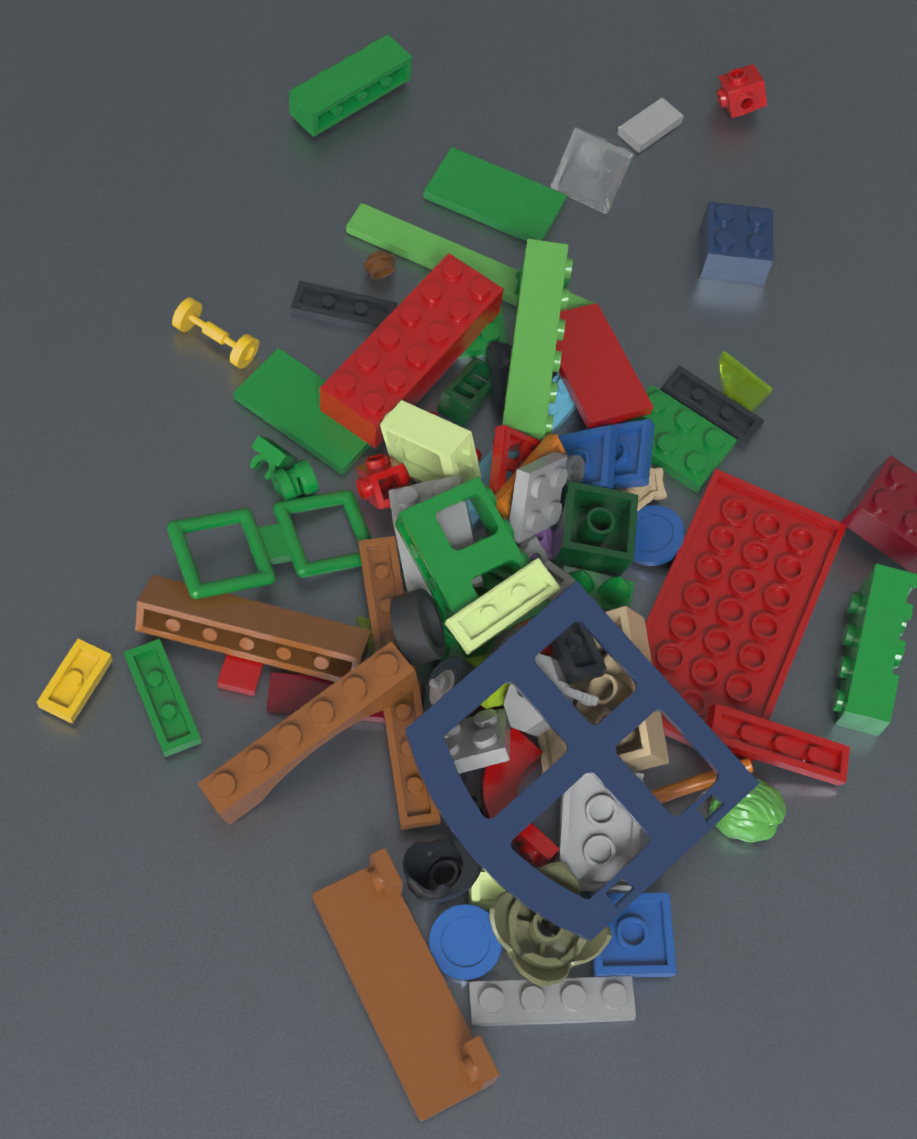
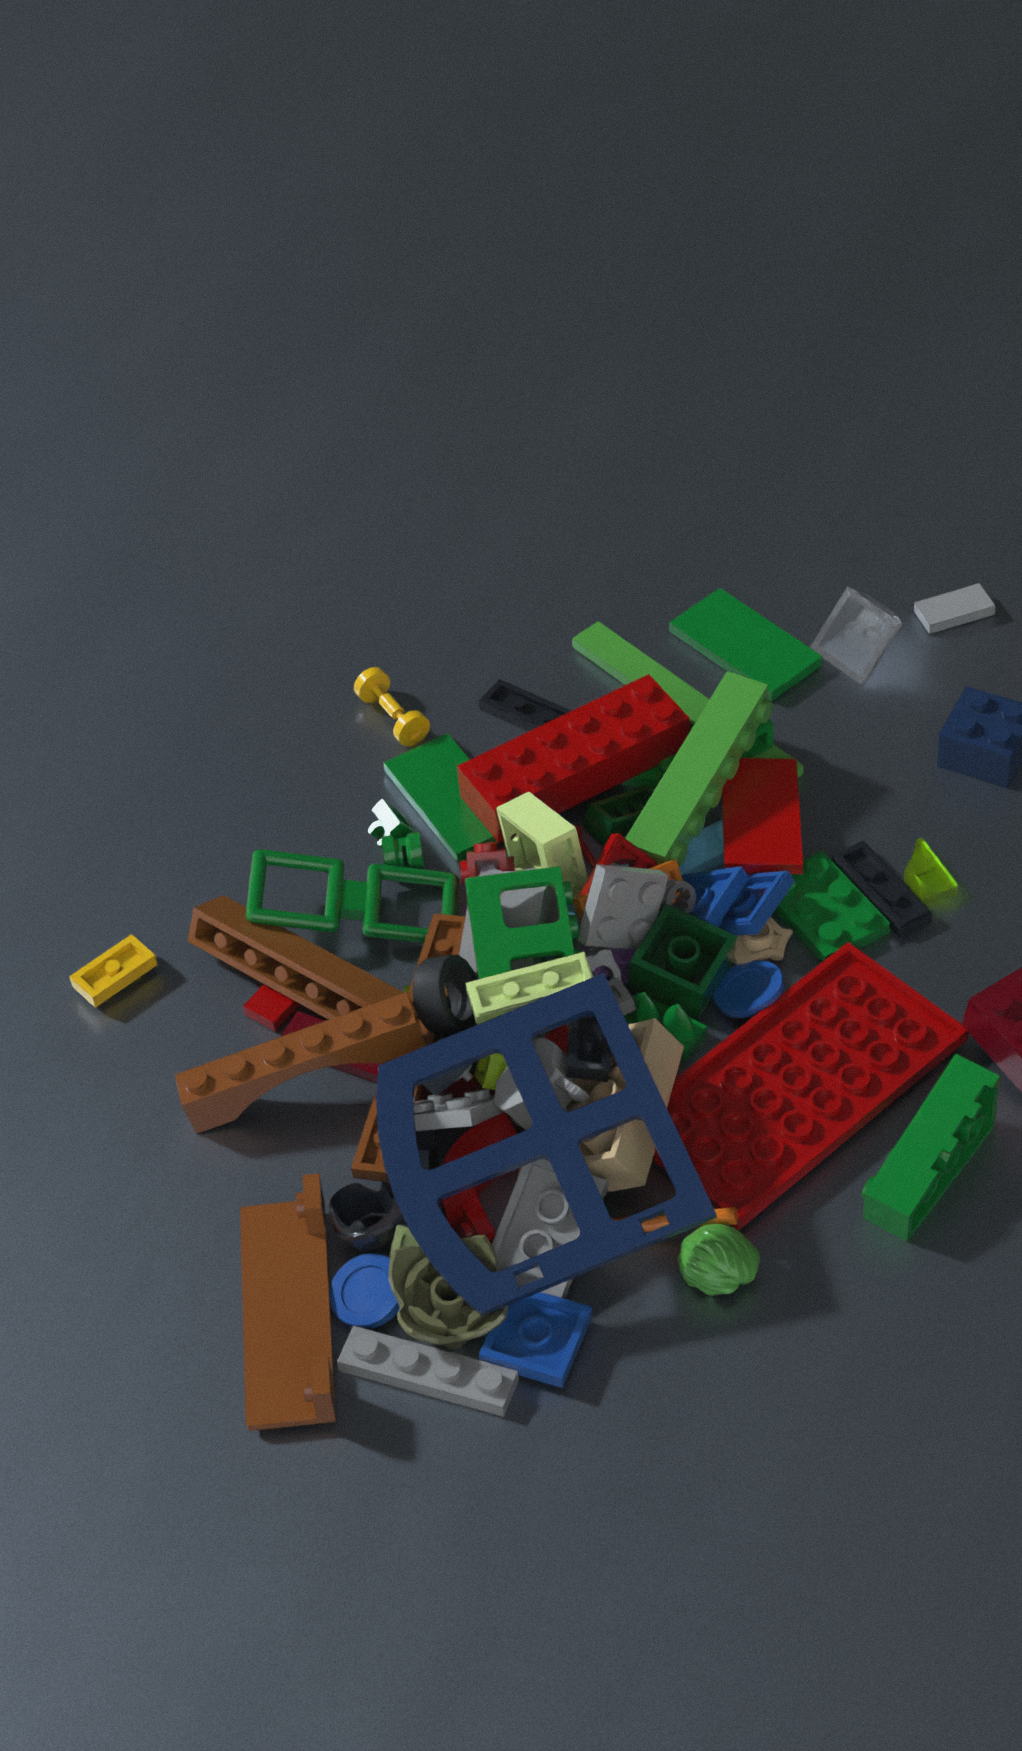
camera: 35 degrees right, 15 degrees down
green plate [123,639,201,758] -> none
green brick [289,34,412,137] -> none
reddish brown plate [363,250,396,280] -> none
red plate [706,703,850,786] -> none

